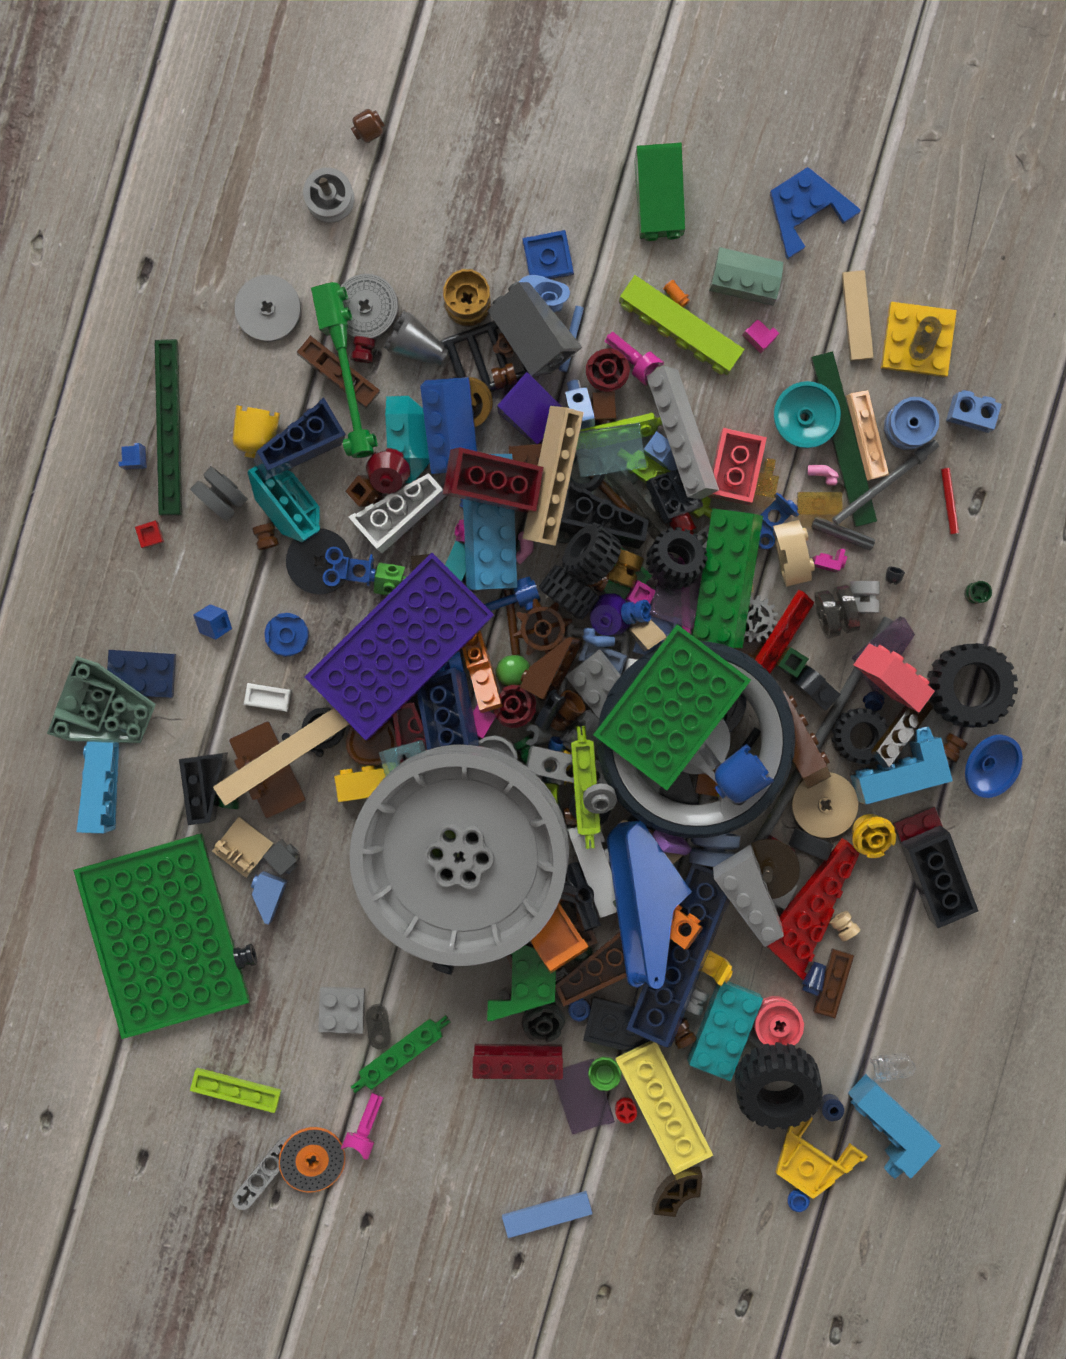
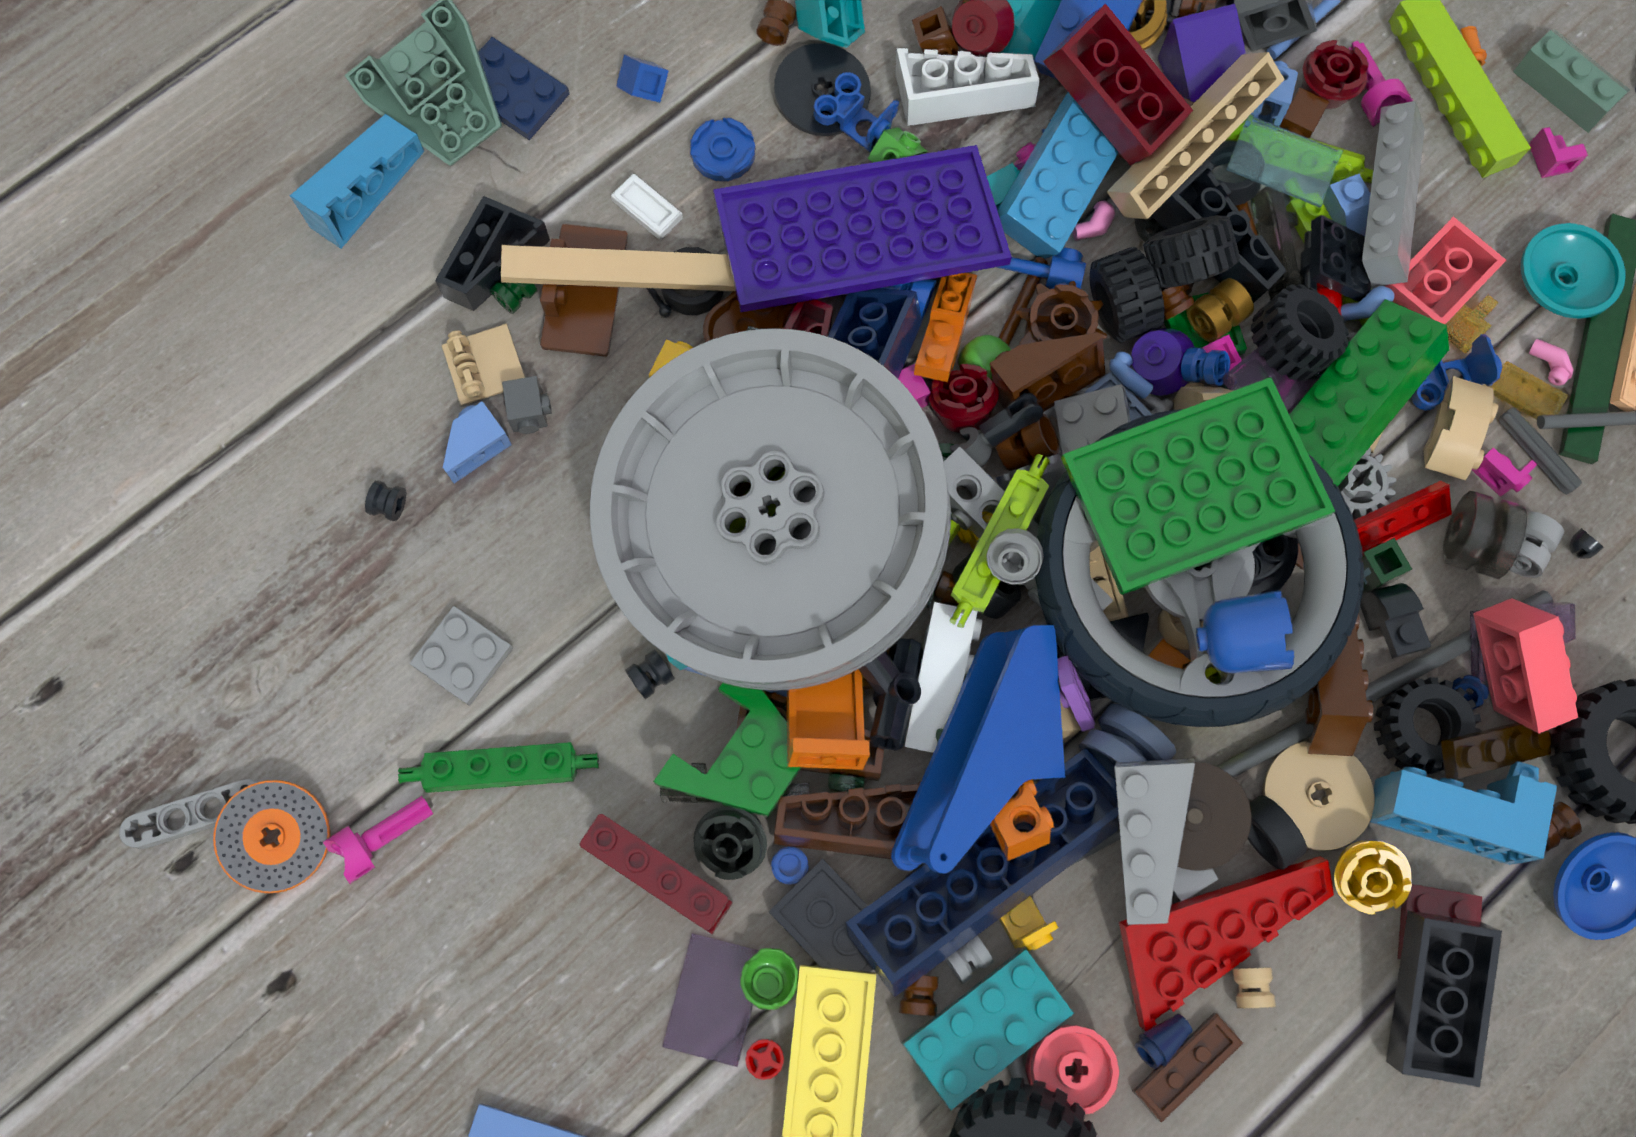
camera: 30 degrees right, 15 degrees down
green plate [73,833,250,1039] -> none
lime plate [190,1068,282,1113] -> none
clear smoke plate [365,1004,391,1049] -> none
none -> medium blue arm [1341,286,1394,321]

